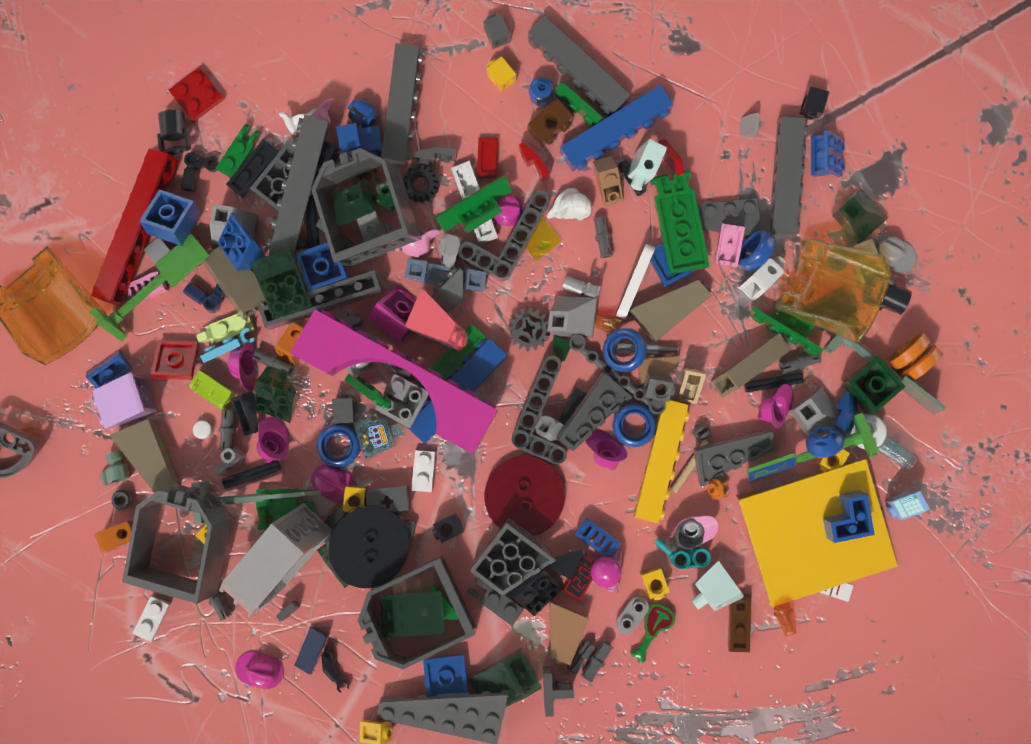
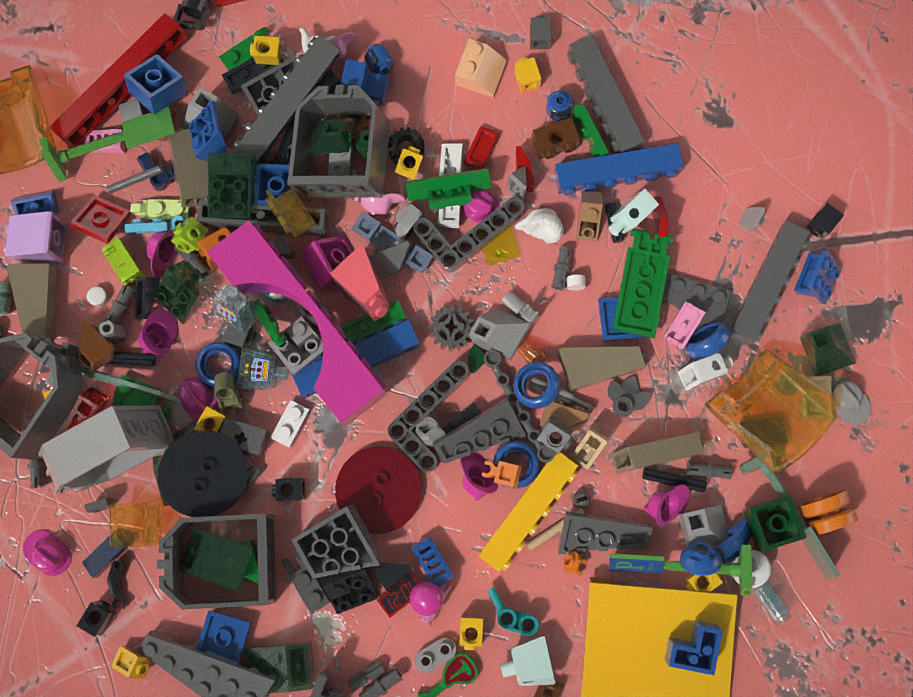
camera: 25 degrees right, 5 degrees down
black bar [181,152,218,192] -> none
dark grey brick [381,43,423,166] -> none
dark grey slope [414,147,457,167] -> none
medium nougat slope [549,601,589,666] -> none
white beam [616,244,655,320] -> none
dark grey hair [664,515,718,552] -> none
green bracket [750,304,824,356] -> none
black piece [862,274,912,315] -> none
slope [885,490,930,520] -> none
none -> clear red slope [59,387,110,435]
none -> black brick [76,600,116,637]
none -> dark orange slope [78,319,115,373]
none -> dark grey bar [107,165,164,194]
none -> clear yellow bracket [110,501,162,548]
none -> lime brick [171,217,208,254]
none -> clear light blue torso [211,284,257,334]
none -> olive piece [214,372,244,413]
none -> yellow brick [250,36,283,65]
none -> clear yellow bracket [265,188,316,238]
none -> yellow brick [395,146,423,180]
none -> light nougat slope [455,39,507,98]
none -> orange plate [482,461,522,488]
none -> light grey slope [507,166,527,201]
none -> white piece [567,275,586,290]
none -> dark grey plate [607,376,650,417]

